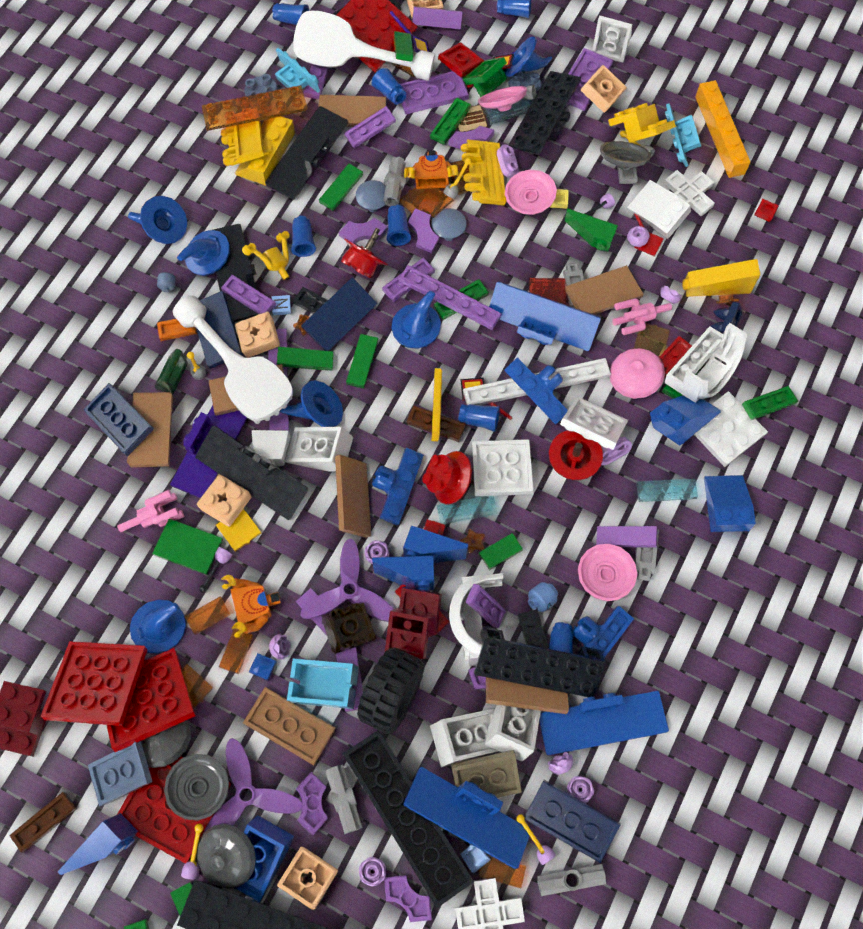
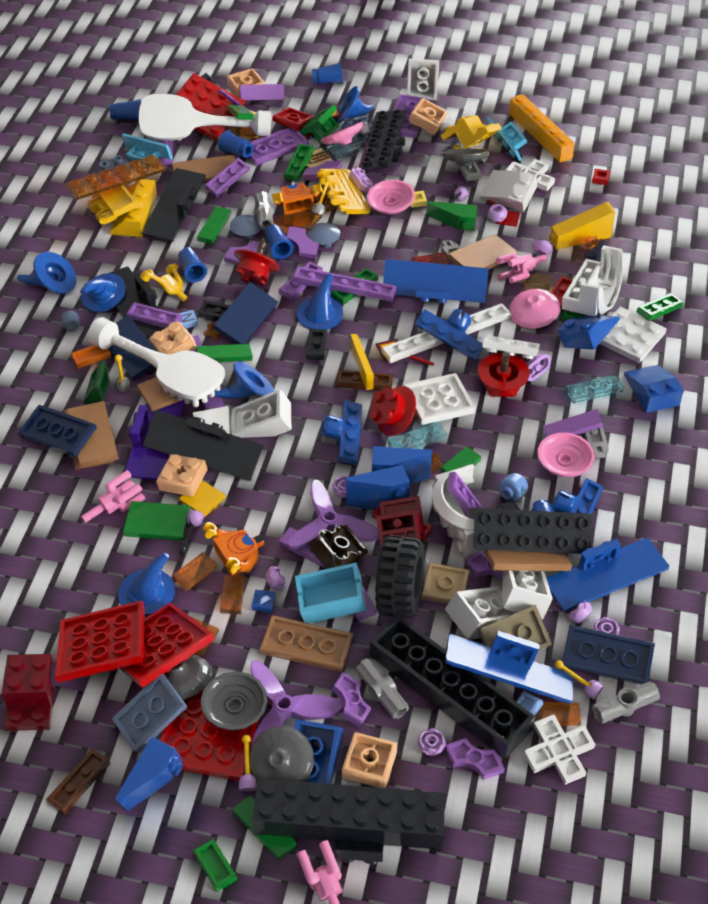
camera: 15 degrees left, 20 degrees down
medium nougat tile [335,455,371,538] -> none
green tile [346,334,378,389] -> none
blue plant [458,404,500,432] -> none
none -> black plate [306,329,327,360]
none -> tan tile [421,562,469,604]

